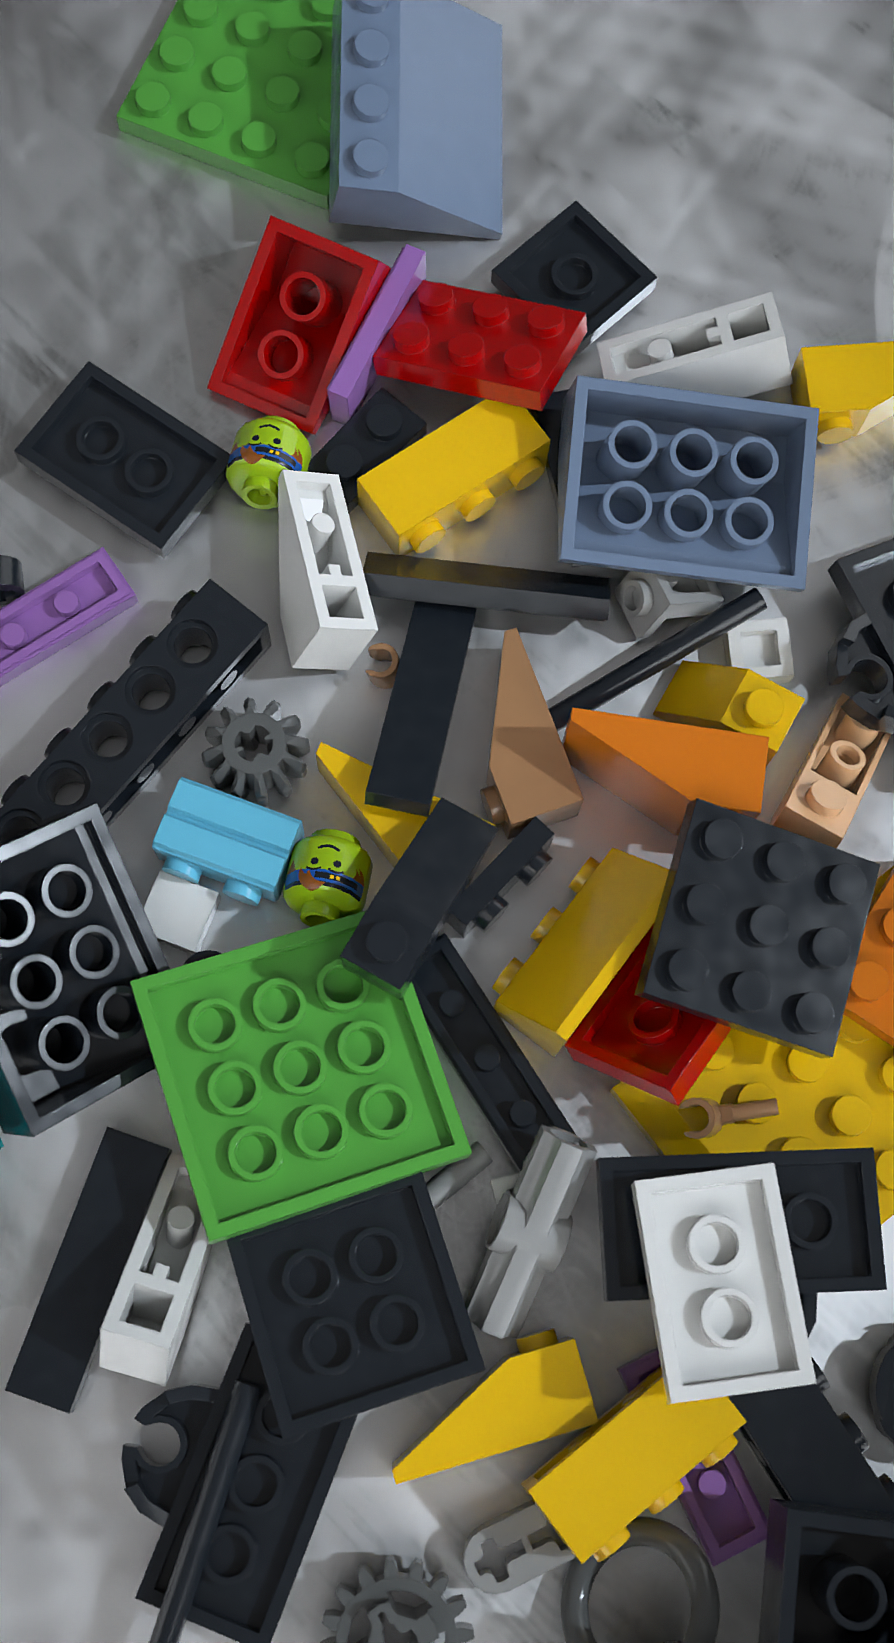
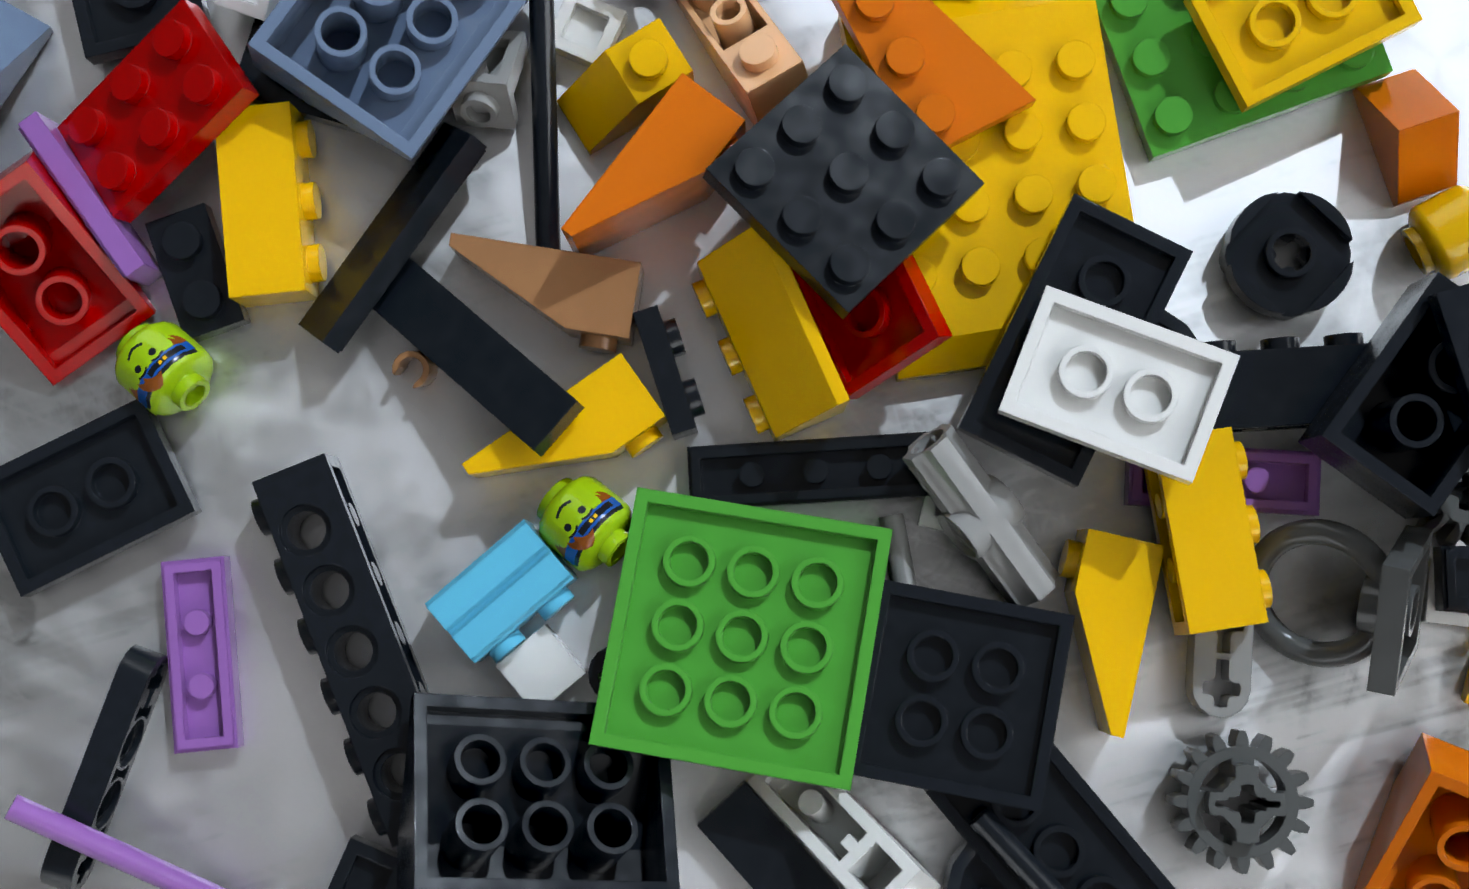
camera: 50 degrees left, 10 degrees up
dark grey gear [201,697,310,807] -> none
white slope [278,469,378,670] -> none
black slope [340,797,499,1000] -> none
medium nougat hand [679,1098,779,1139] -> none

